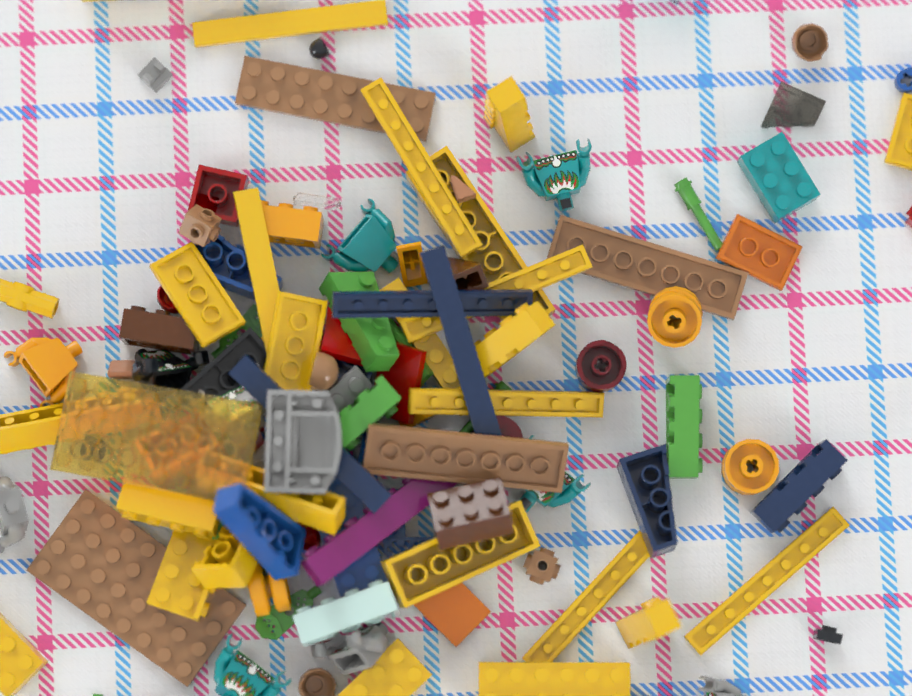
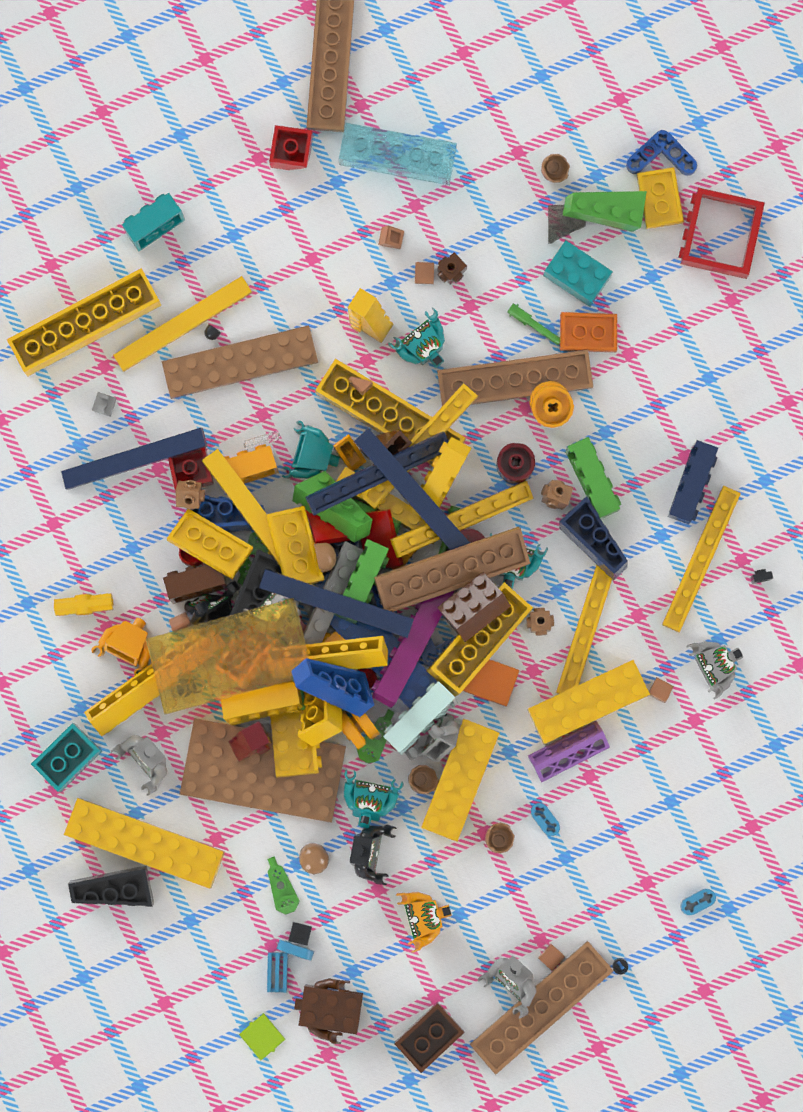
camera: 20 degrees left, 0 degrees up
light grey slope [264,390,342,494] -> none
yellow tile [360,77,483,259] -> none
yellow wedge [615,597,682,649] -> none
light orange wheel [721,439,779,495] -> none
none -> dark blue tile [61,428,208,490]
none -> dark red wedge [228,721,273,762]
none -> nougat slope [378,225,404,249]
none -> nougat slope [415,262,434,284]
none -> reddish brown brick [437,252,467,285]
none -> medium nougat brick [541,480,573,510]
none -> bright green wedge [563,191,647,232]

